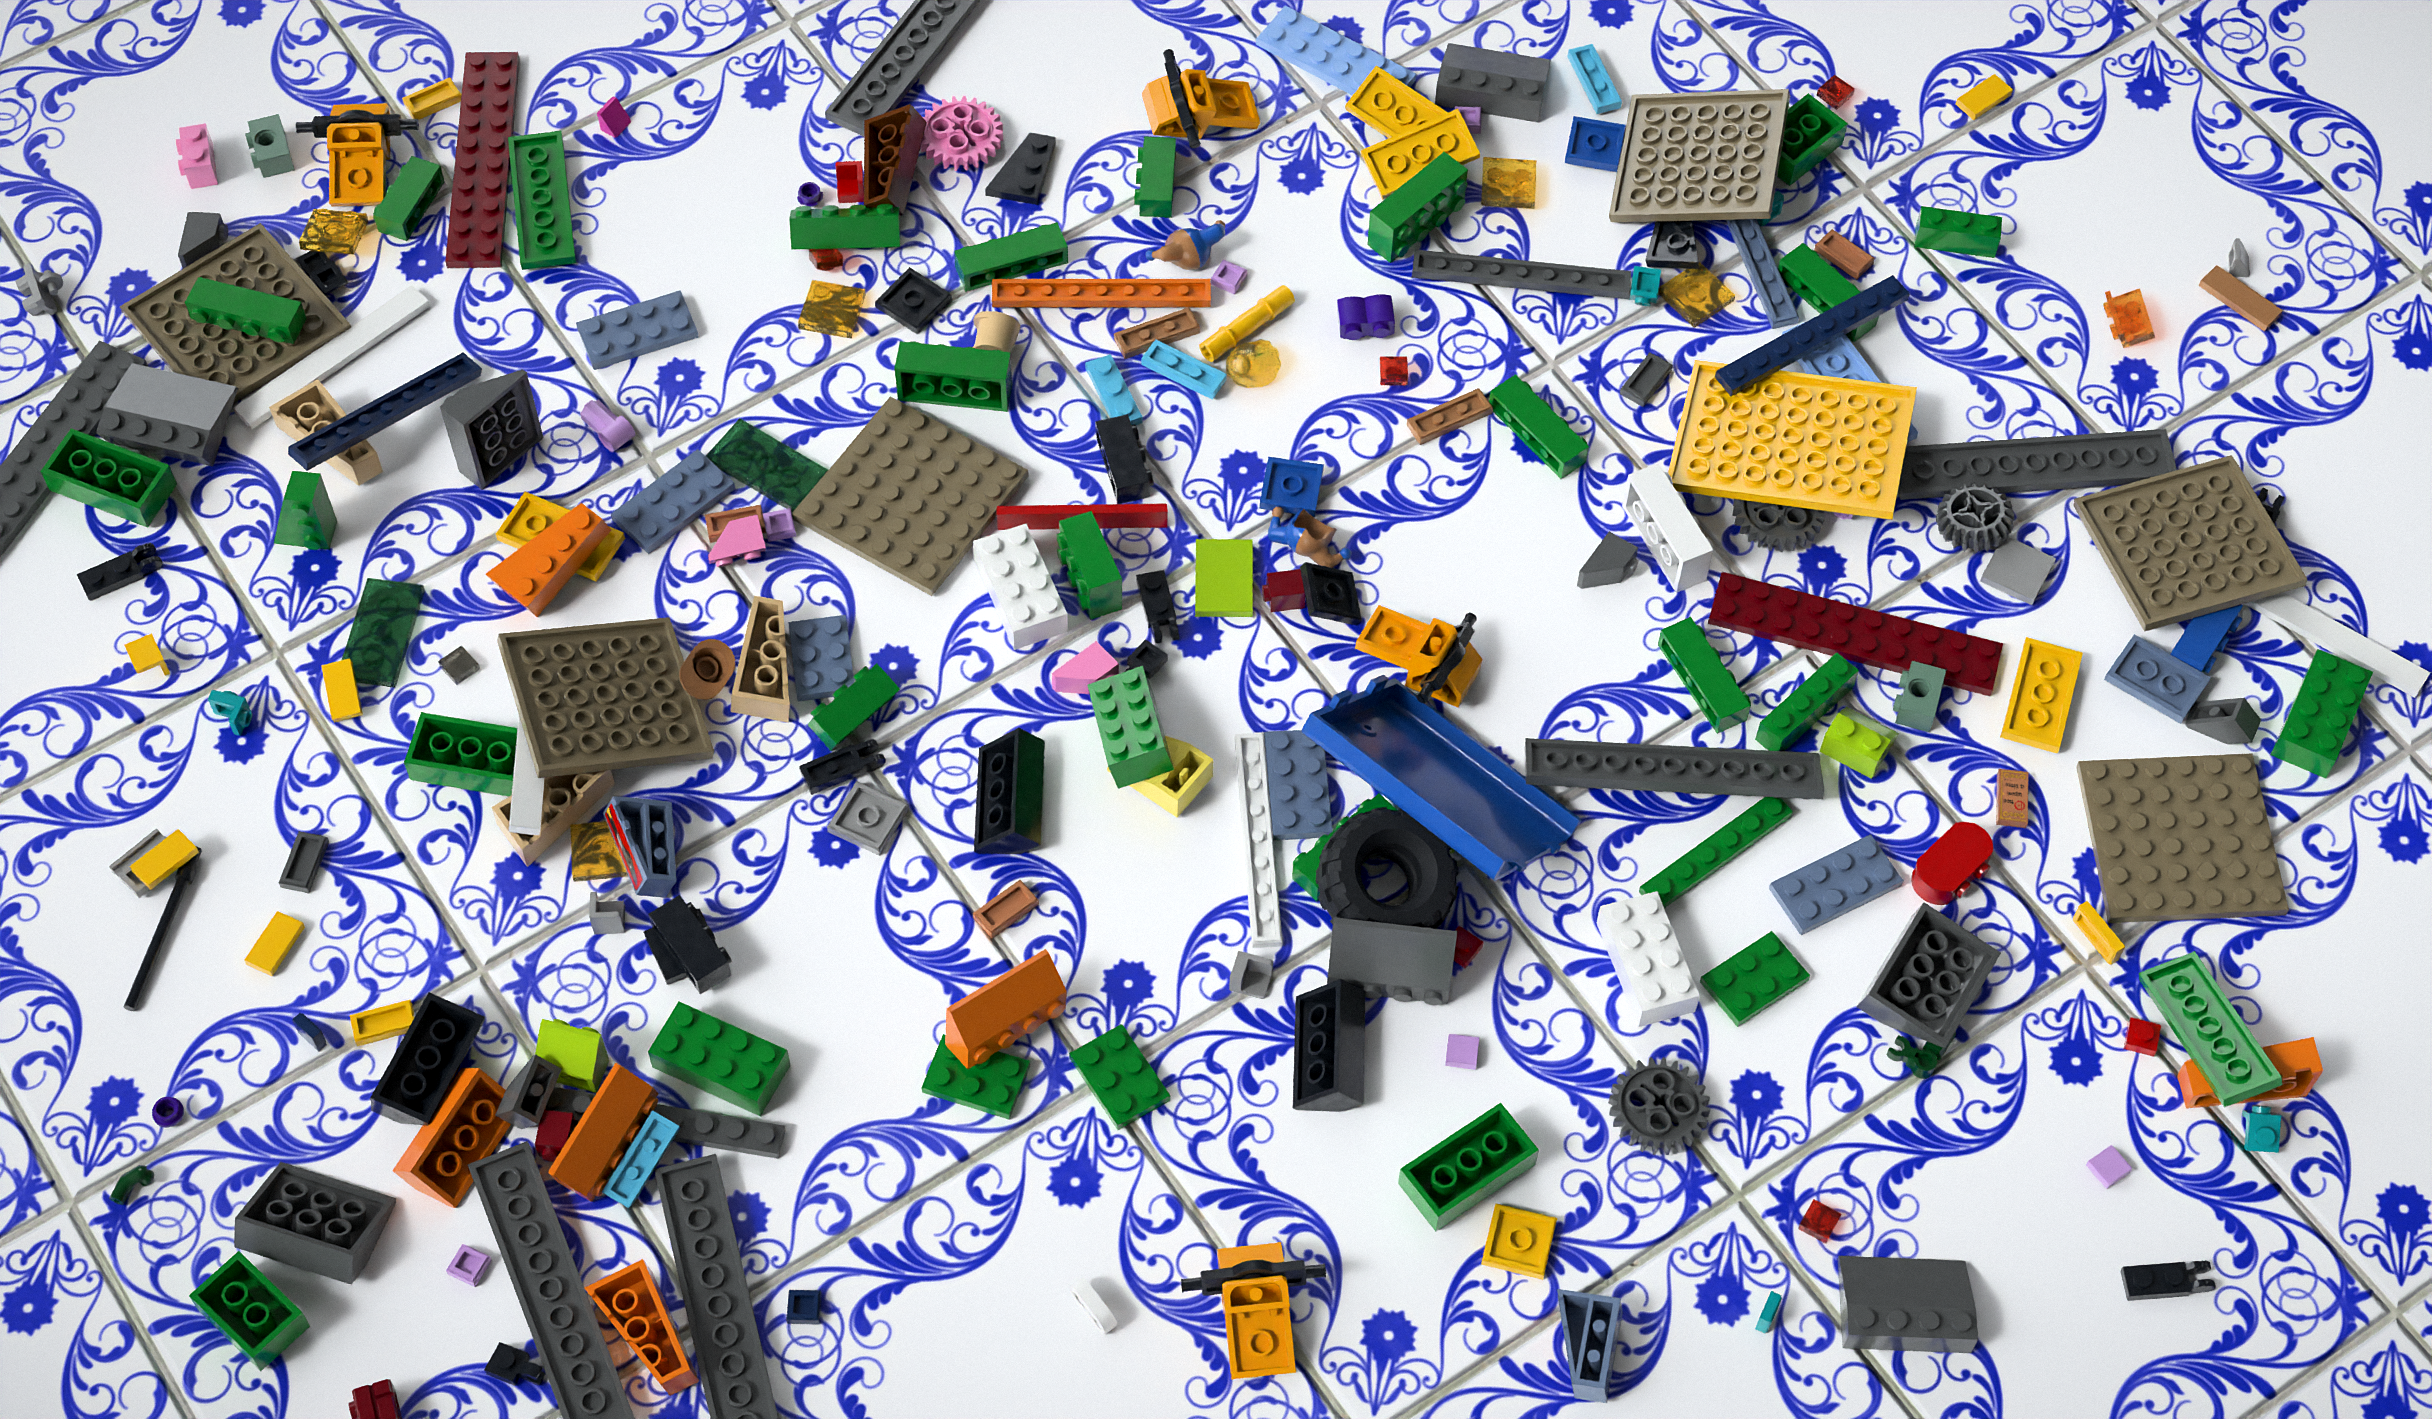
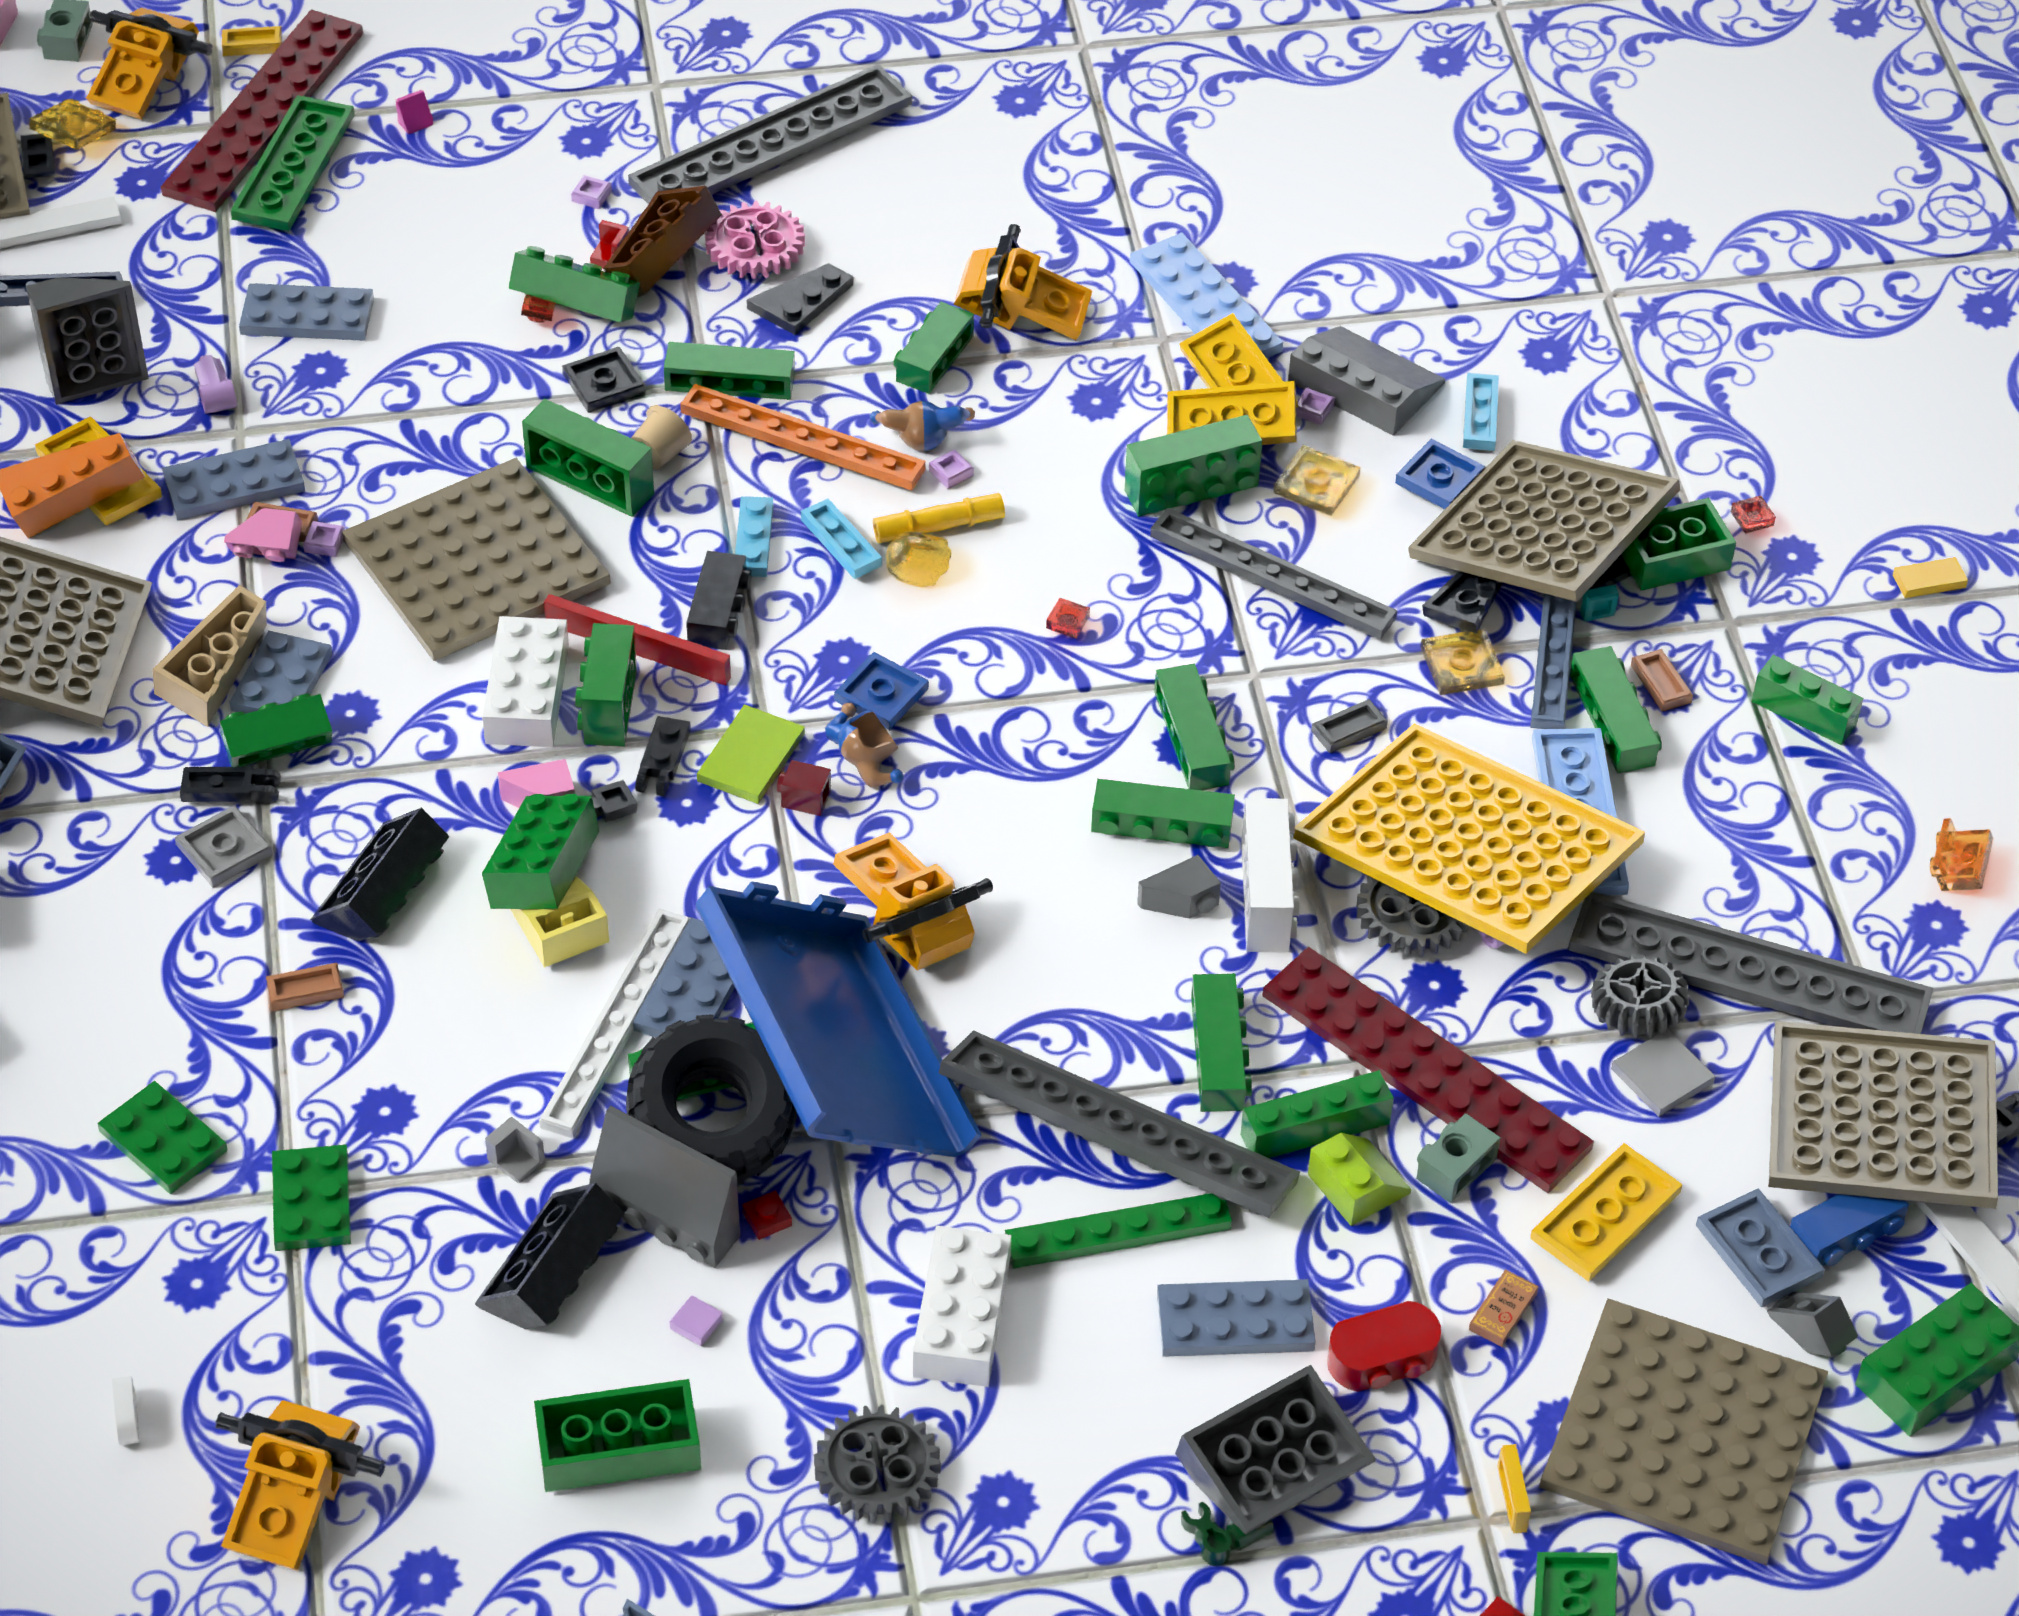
camera: 25 degrees right, 10 degrees down
green brick [373,156,445,241] -> none
medium nougat piece [679,639,735,700] -> none
clear green tile [706,418,828,512] -> none
dark purple plate [797,182,823,207] -> none
clear yellow plate [798,280,866,339] -> none
orange slope [945,949,1067,1069] -> none
medium nougat tile [1114,307,1200,359] -> none
black tile [1300,562,1362,626] -> none
dark purple brick [1337,294,1395,340] -> none
medium nougat tile [1406,388,1493,445] -> none
yellow tile [1481,1203,1557,1280] -> none
teal bracket [1629,266,1661,306] -> none
green plate [1700,931,1810,1027] -> none
dark blue plate [1715,275,1910,396] -> none
none -> lavender tile [571,175,612,209]
none -> green brick [1091,778,1235,848]

